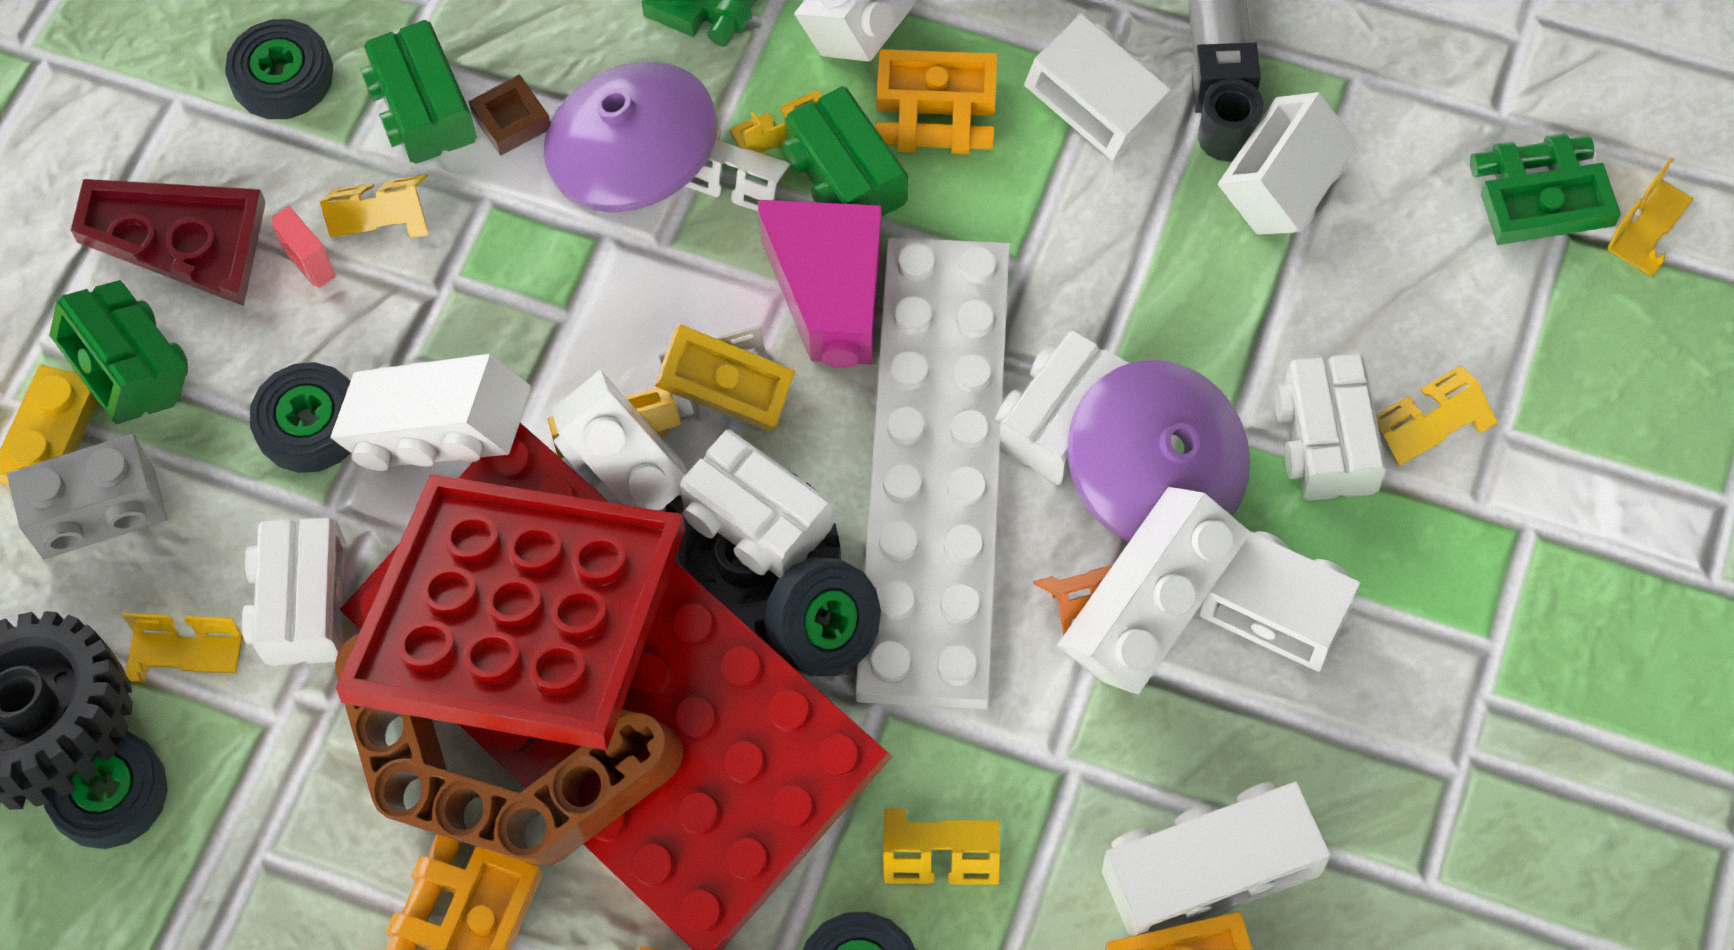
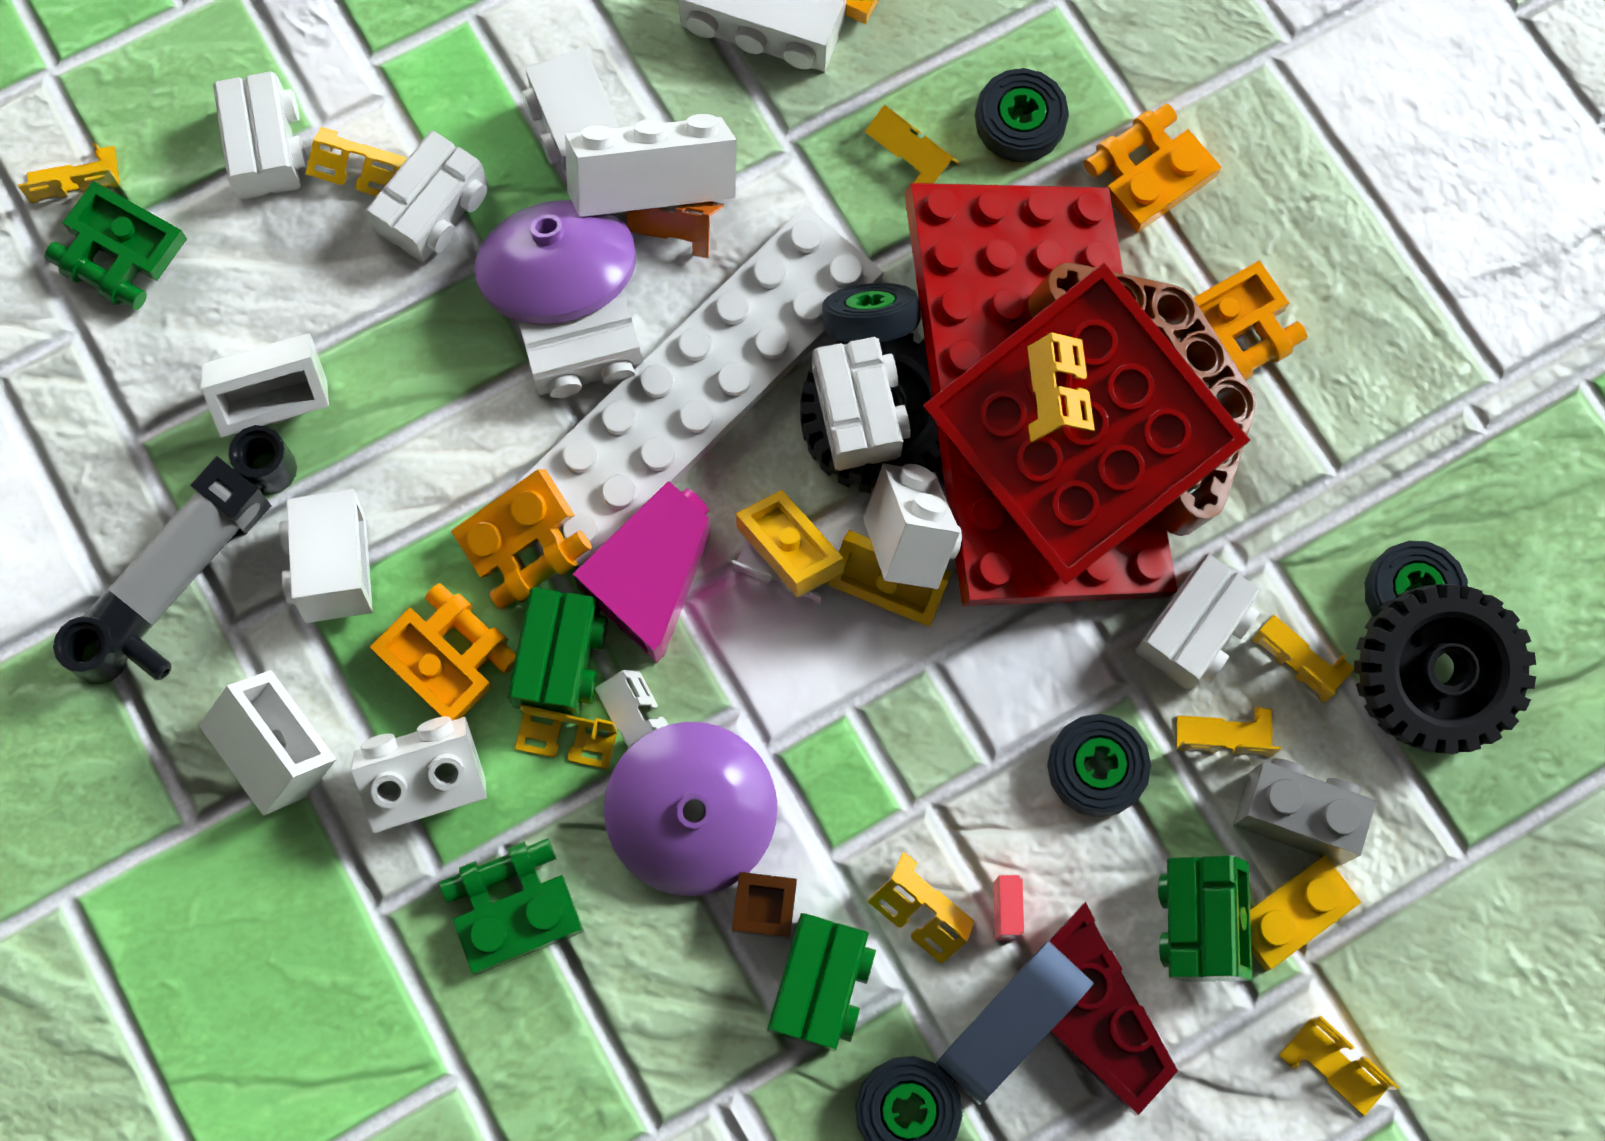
camera: 145 degrees left, 10 degrees up
white brick [330,354,531,471] -> none
none -> white brick [213,71,307,200]
none -> light orange plate [451,469,592,610]
none -> sand blue beam [936,941,1094,1105]
none -> yellow piece [1027,332,1095,442]
none -> yellow piece [1176,706,1281,757]

